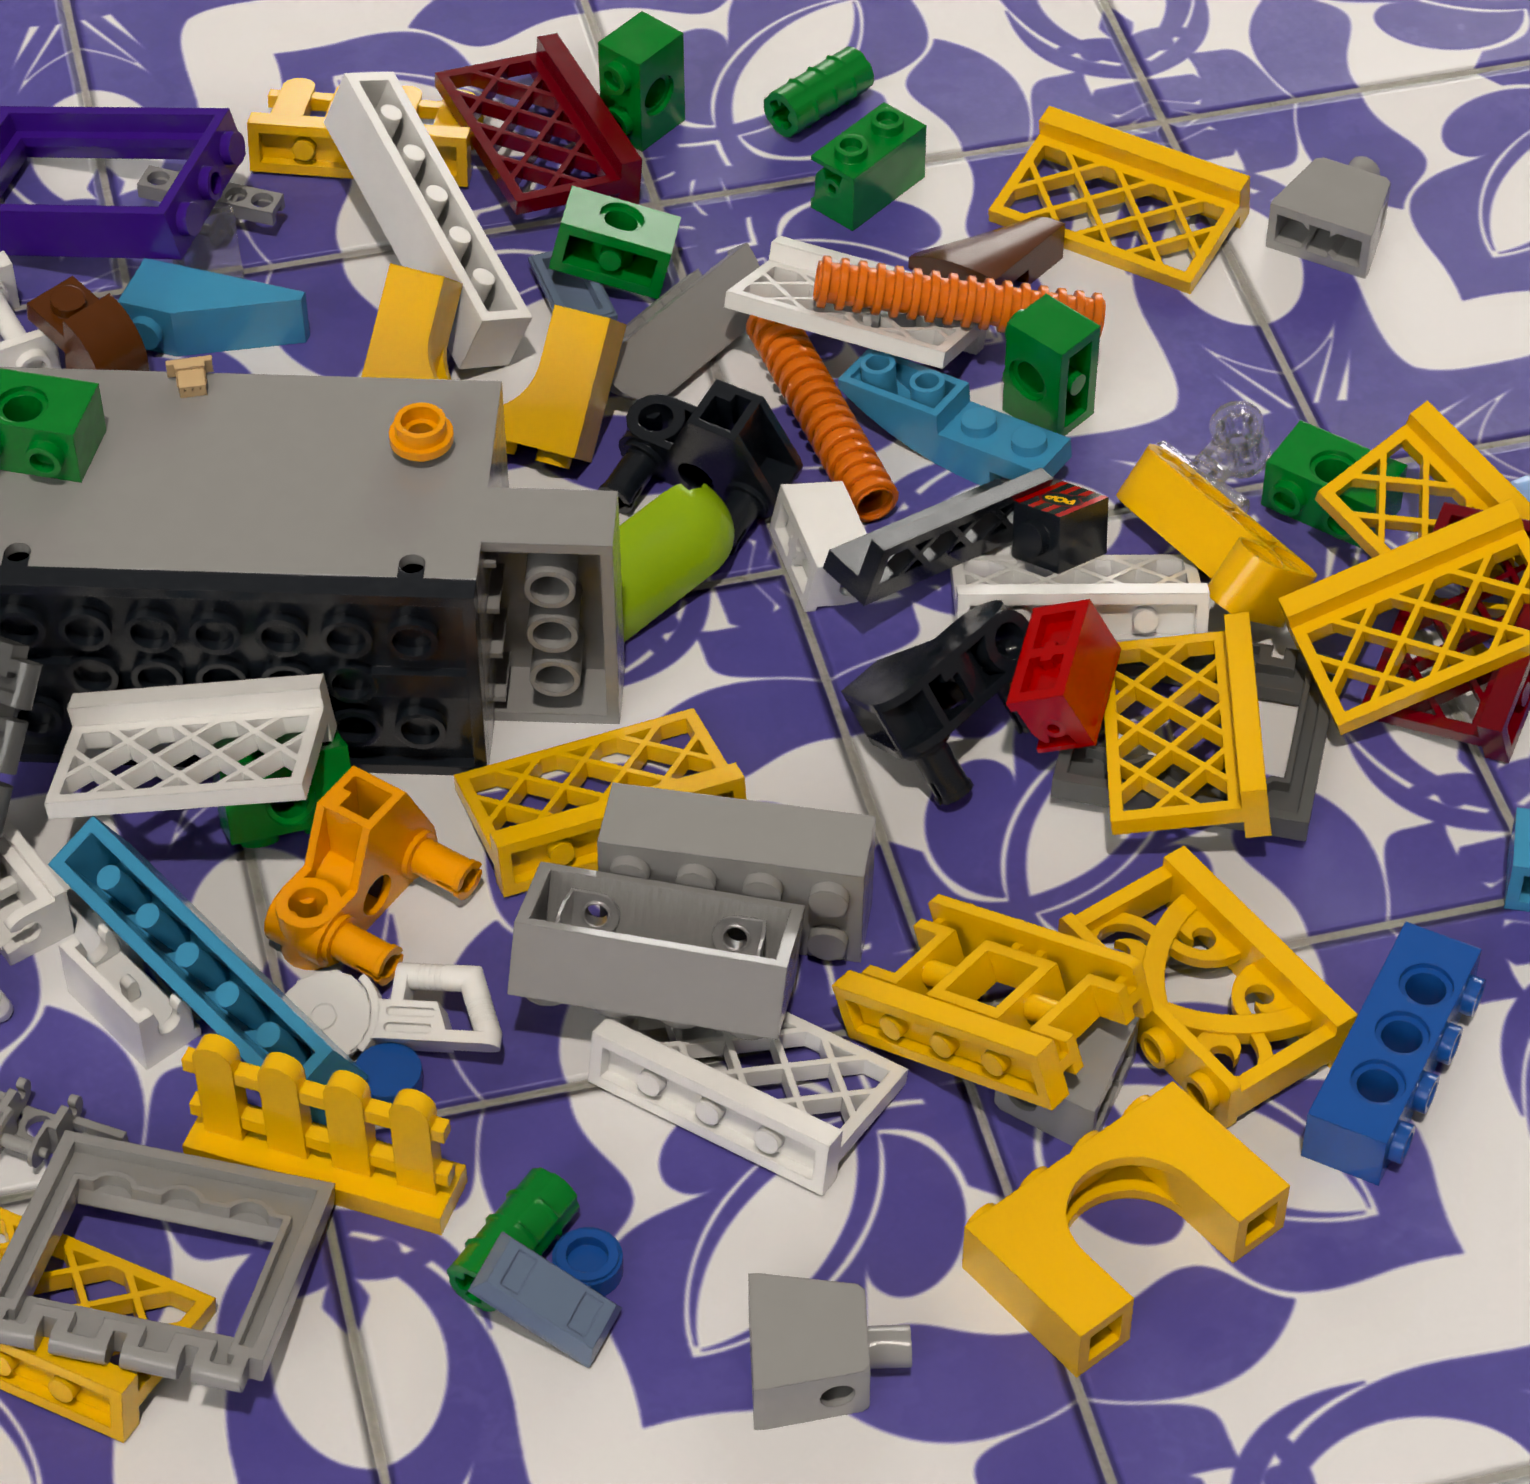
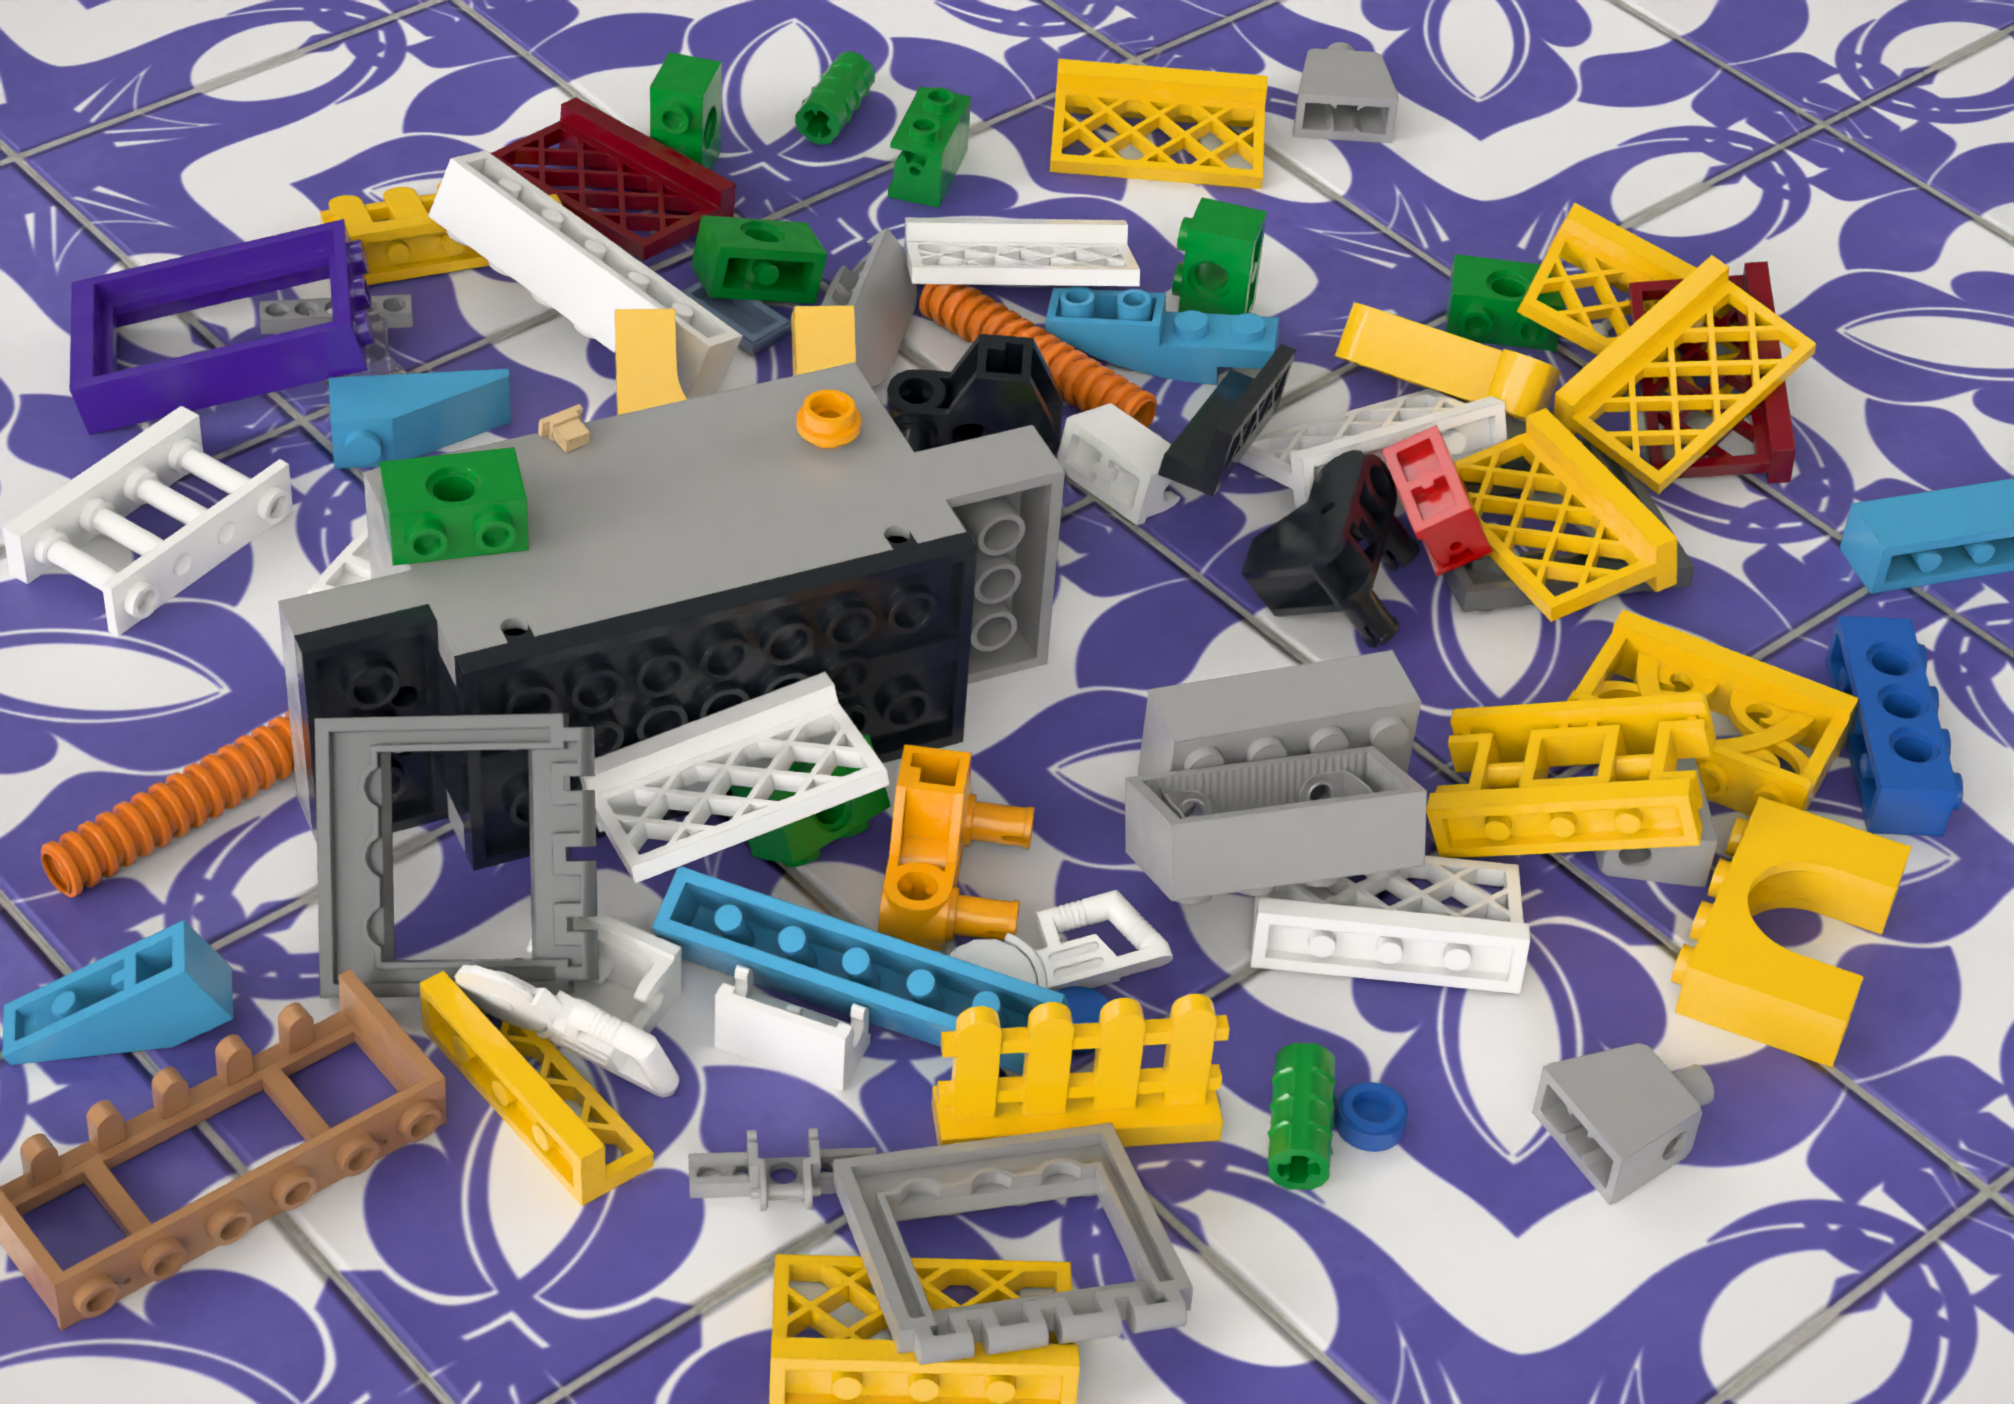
camera: 30 degrees left, 5 degrees down
reddish brown brick [27,276,149,371] -> none
yellow fence [453,708,747,898] -> none
sand blue tile [468,1231,622,1368] -> none
orange piece [813,255,1106,337] -> none
reddish brown slope [908,217,1065,285] -> none
black brick [1012,481,1109,574] -> none
clear piece [1155,401,1271,513] -> none

